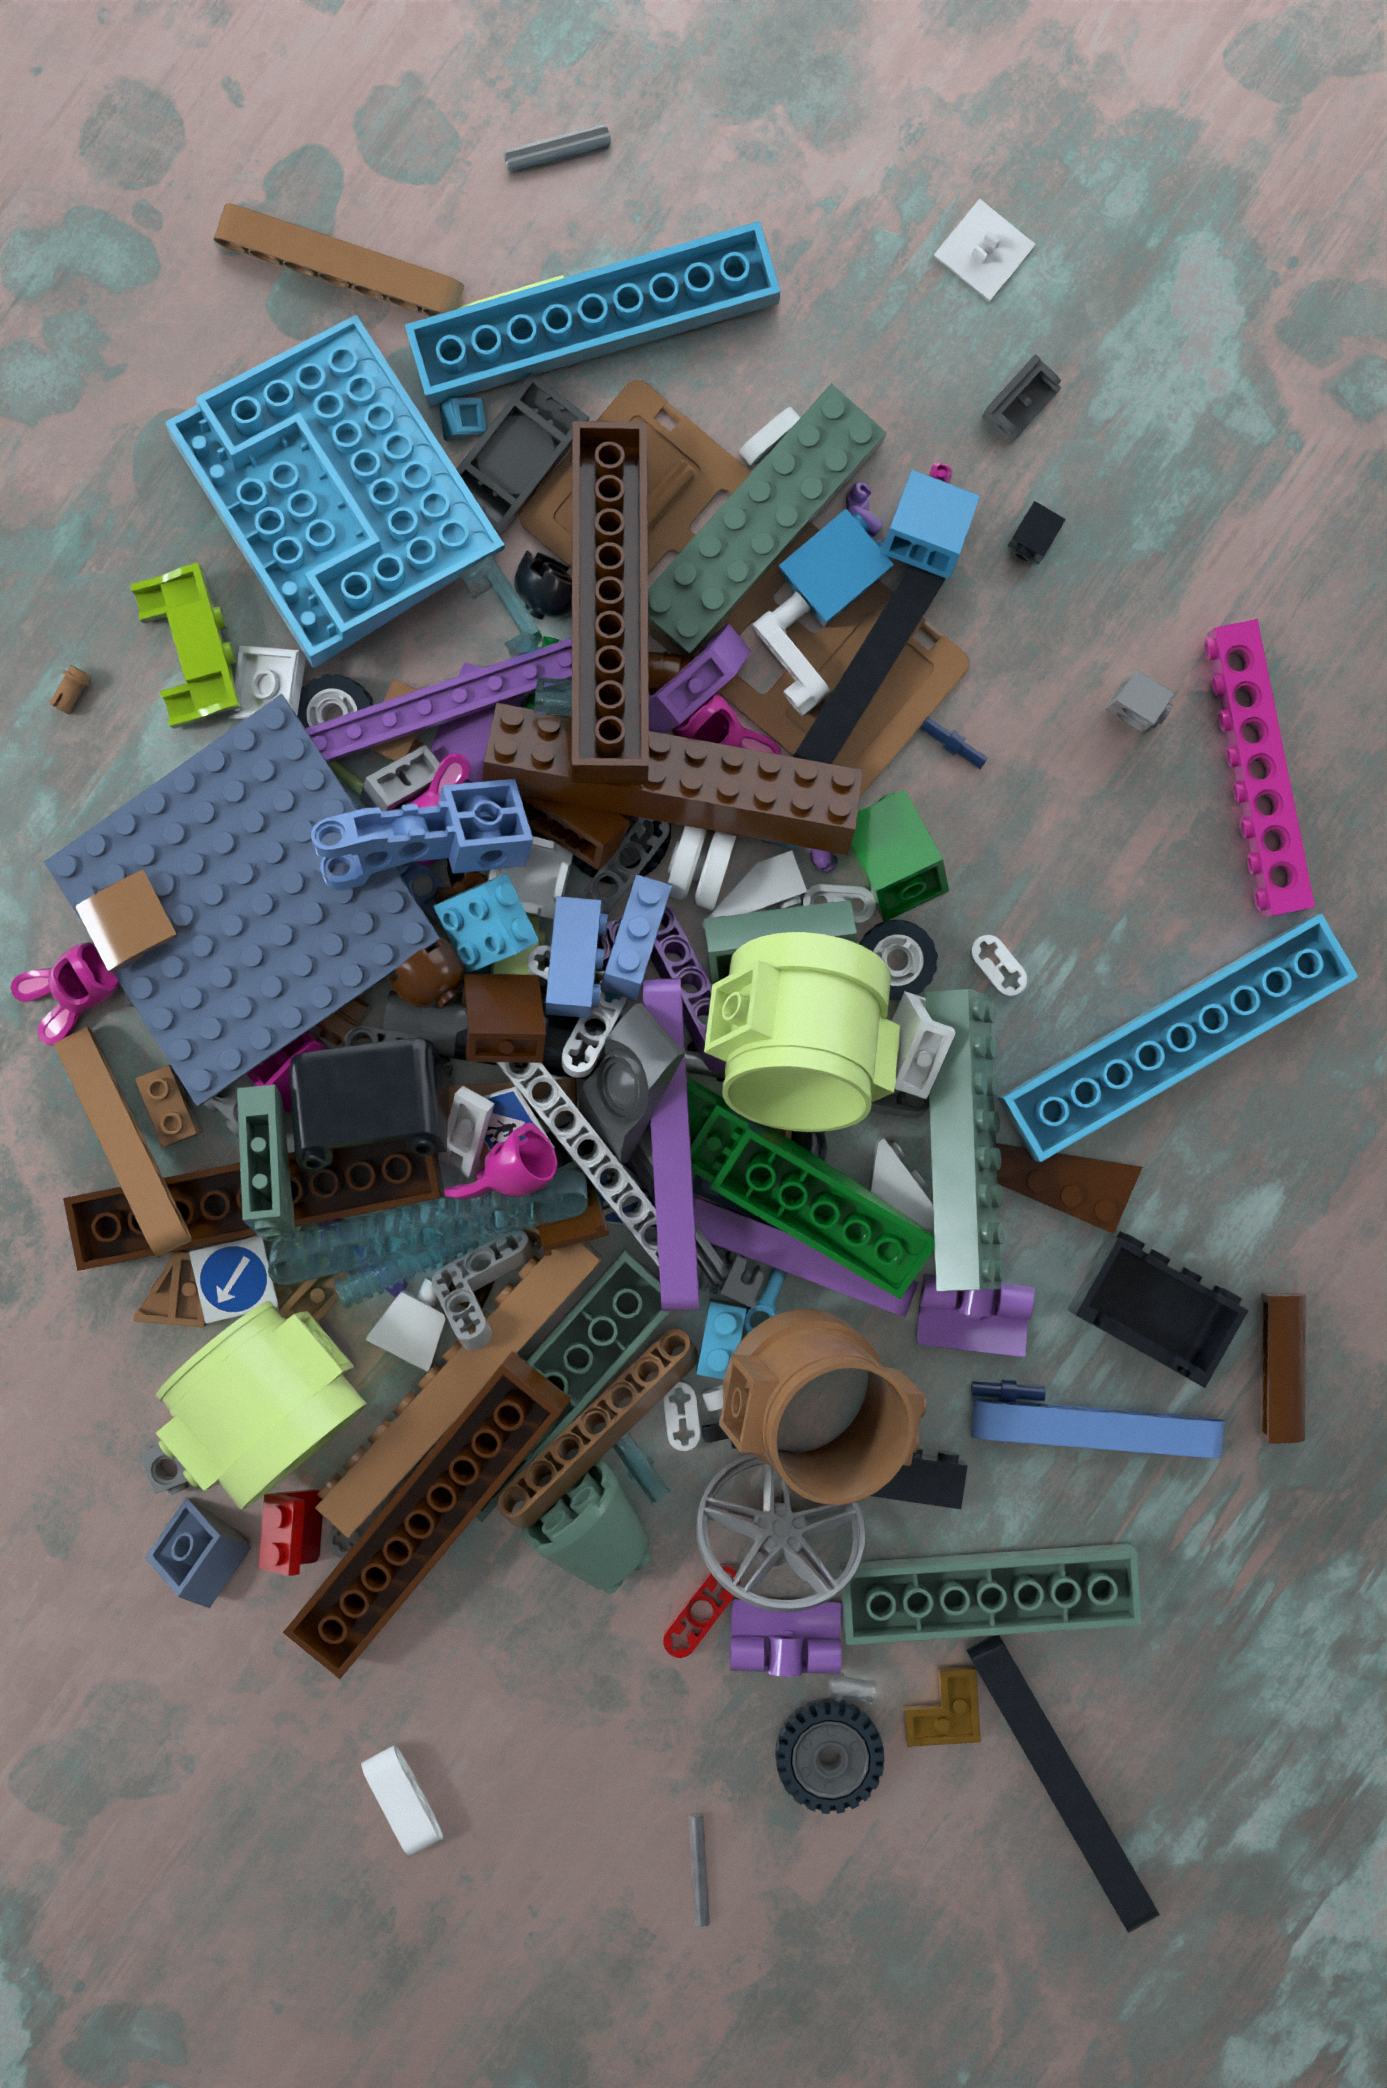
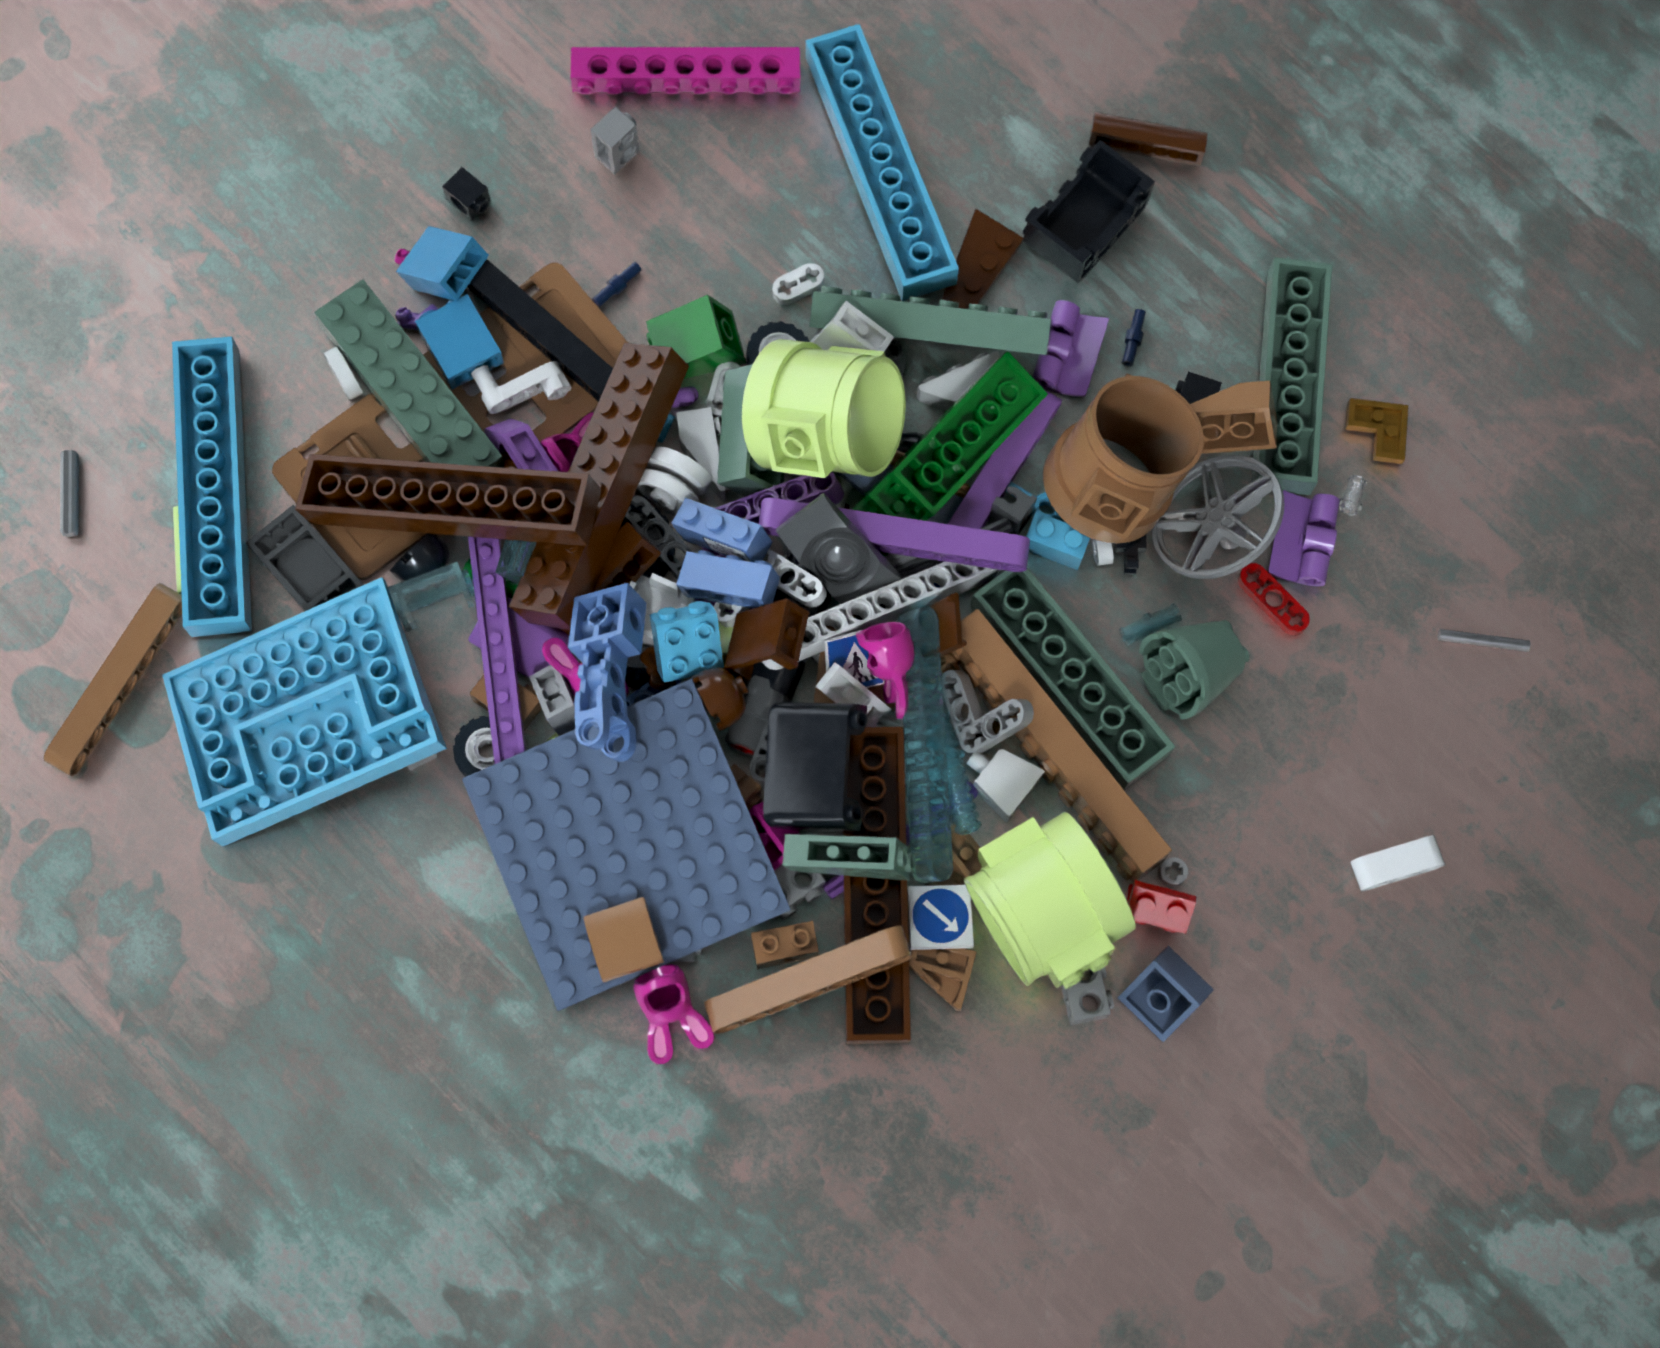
camera: 85 degrees left, 15 degrees down
medium nougat pin [49,665,90,715] -> none
lime bracket [129,562,241,729] -> none
white tile [229,646,306,721] -> none
reddish brown brick [283,1351,571,1679] -> none
medium azure slope [439,398,487,440] -> none
medium nougat beam [497,1329,699,1528] -> none
white beam [663,1380,700,1451] -> none
wheel [775,1698,885,1814] -> none
white piece [934,199,1036,302] -> none
black beam [966,1635,1160,1933] -> none
medium blue beam [971,1399,1225,1458] -> none
dark grey hinge [982,354,1061,444] -> none
none -> medium nougat slope [1190,381,1277,454]

